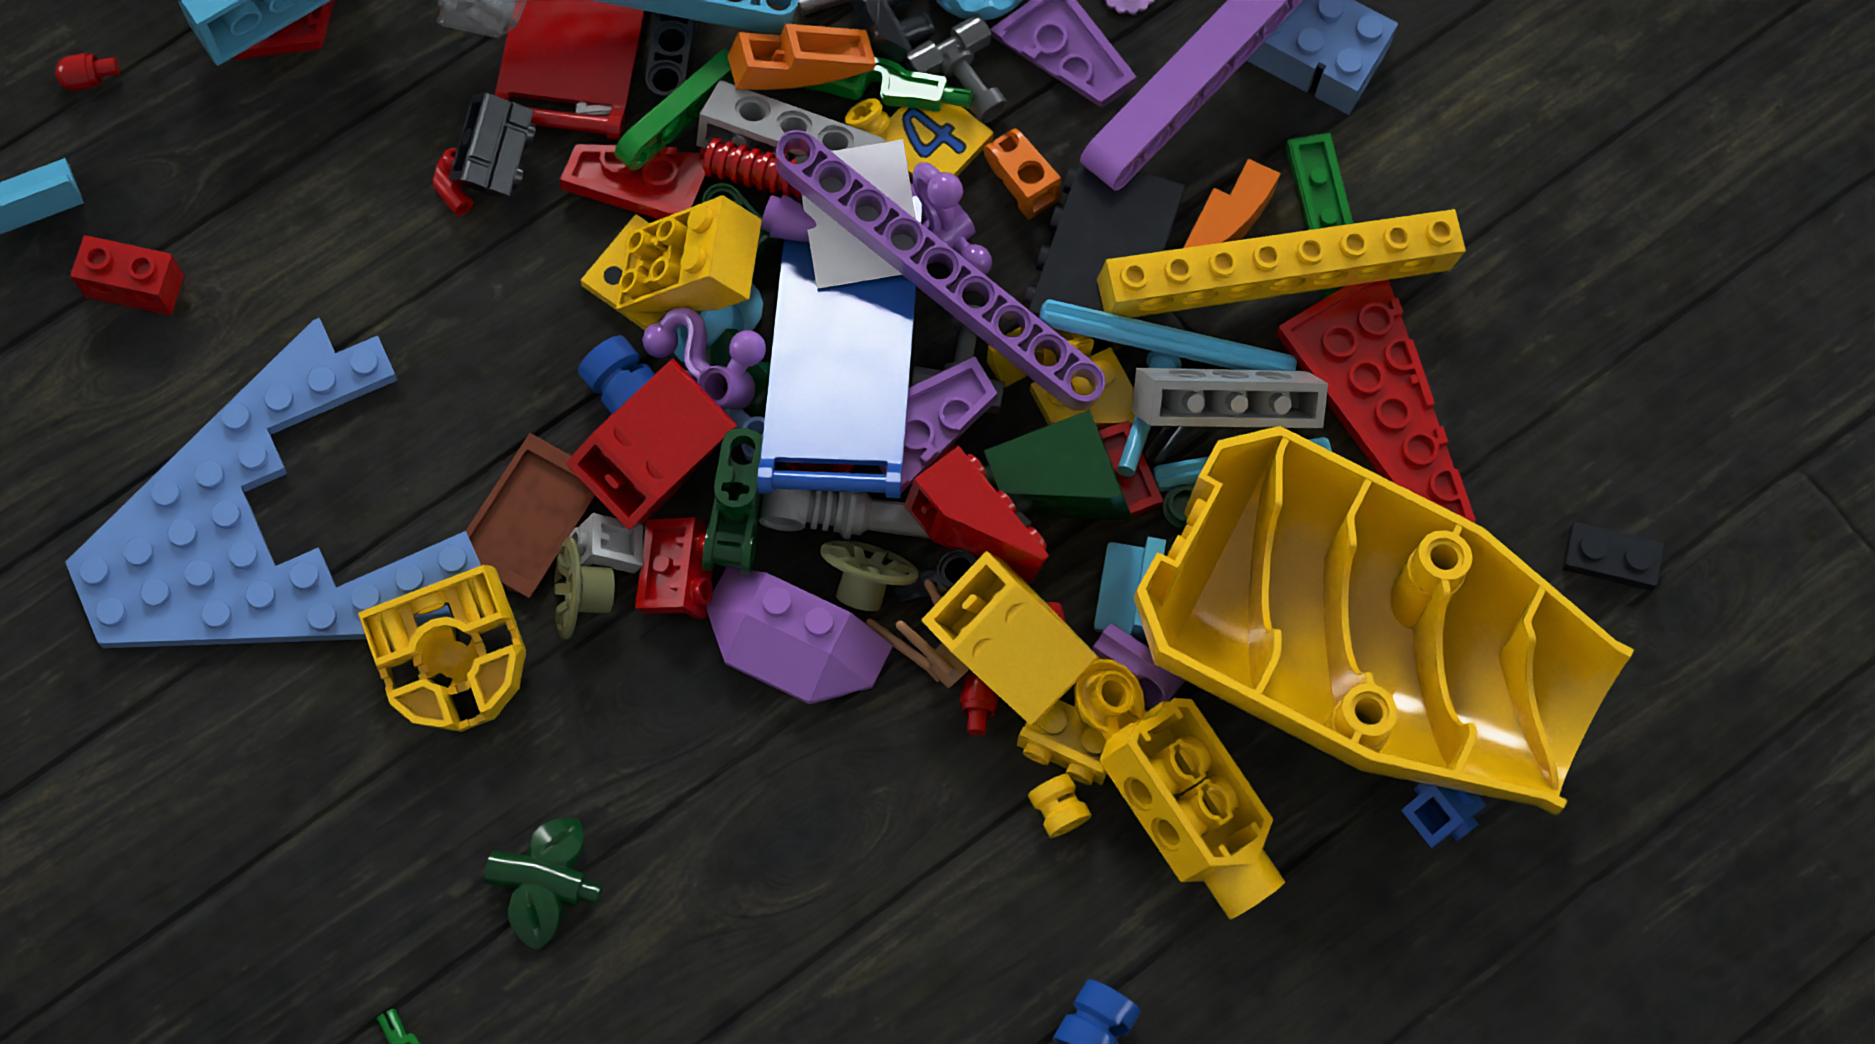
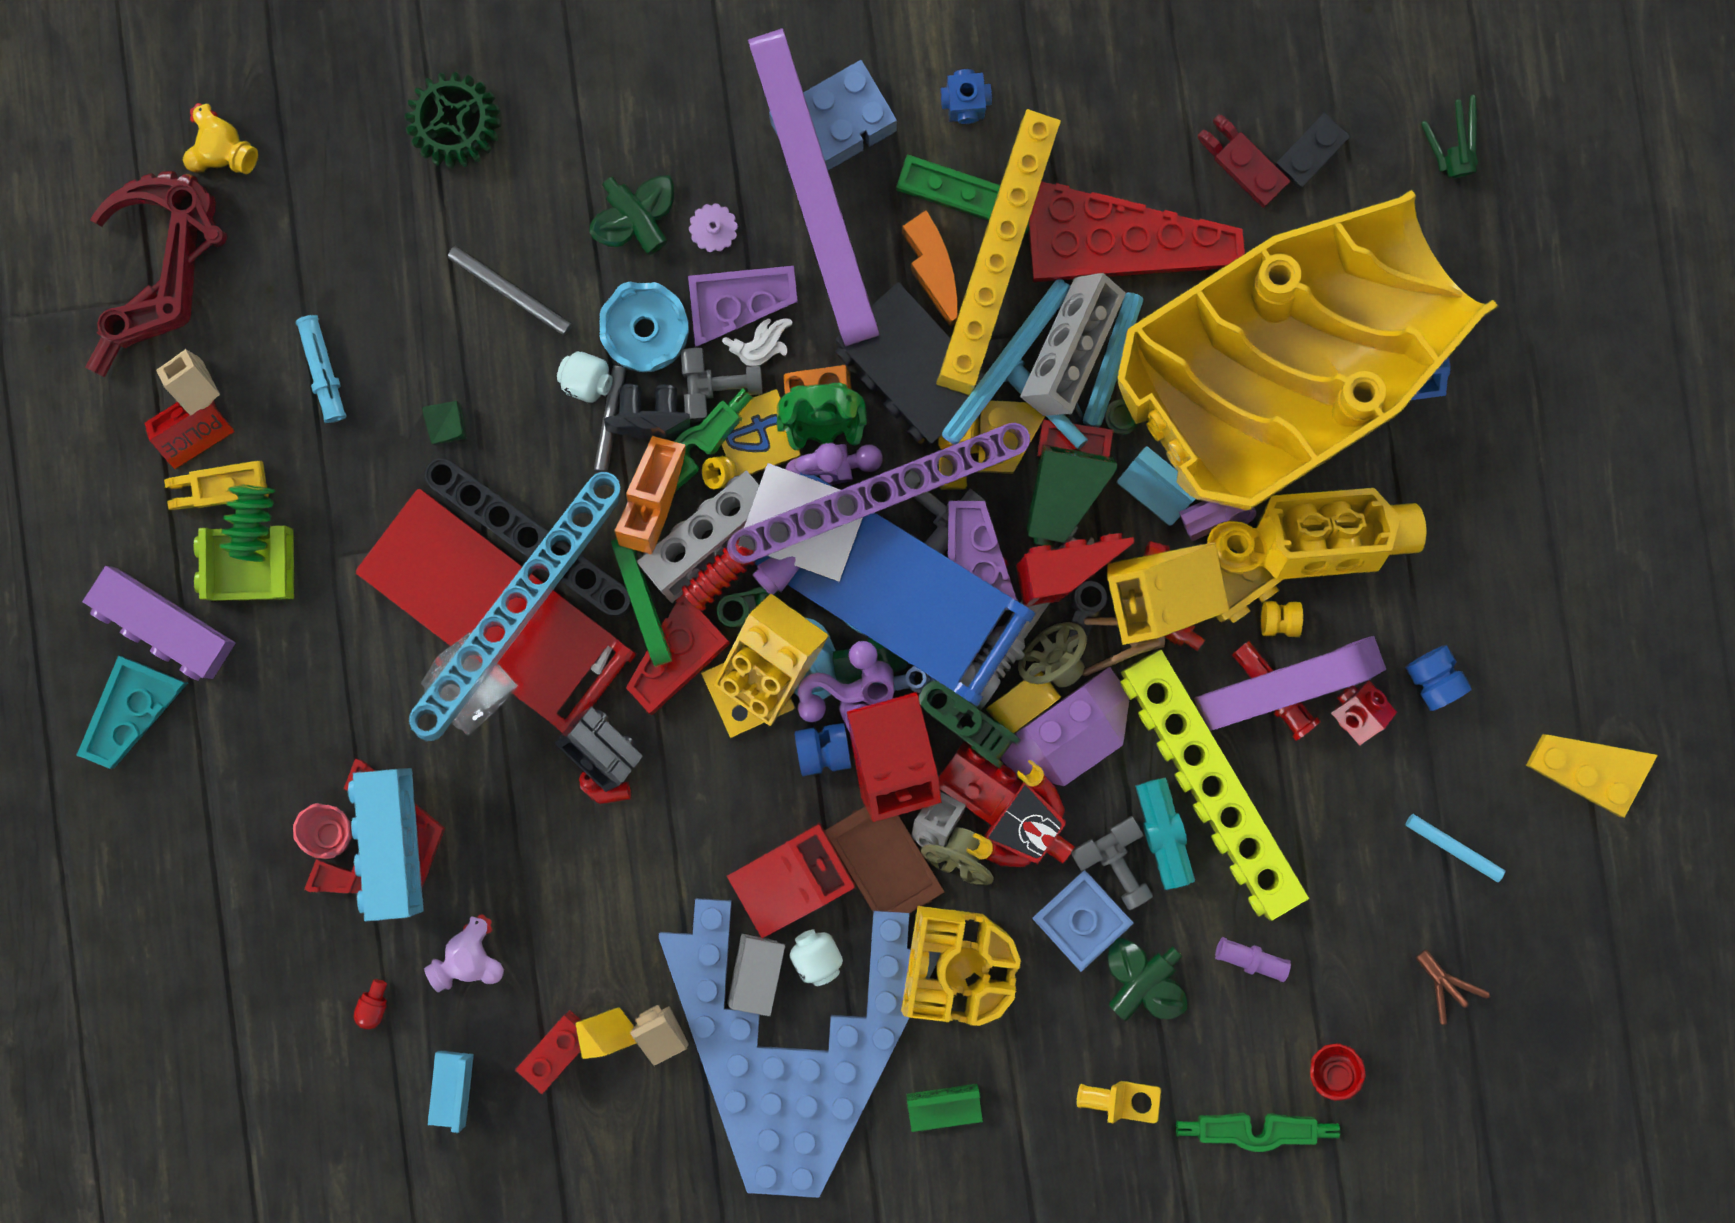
camera: 55 degrees left, 15 degrees up
none -> lavender animal [424,914,504,993]
none -> yellow slope [576,1008,637,1059]
none -> tan slope [631,1005,689,1066]
none -> white piece [722,319,793,367]
none -> red slope [727,823,855,938]
none -> light grey hinge [727,933,785,1016]
none -> green plate [777,383,867,451]
none -> light aqua head [790,930,843,986]
none -> green panel [906,1084,983,1132]
none -> blue brick [941,69,992,124]
none -> torso [966,760,1075,867]
none -> yellow beam [986,671,1061,733]
none -> medium blue tile [1032,870,1133,971]
none -> dark grey bar [1071,816,1153,910]
none -> yellow bracket [1077,1081,1161,1123]
none -> neon yellow brick [1120,650,1309,920]
none -> teal piece [1135,778,1195,890]
none -> medium lavender beam [1194,636,1386,731]
none -> dark red hinge [1197,114,1290,208]
none -> medium lavender pin [1215,937,1291,982]
none -> red pin [1232,640,1321,741]
none -> red brick [1331,680,1397,745]
none -> dark green plant [1421,95,1478,179]

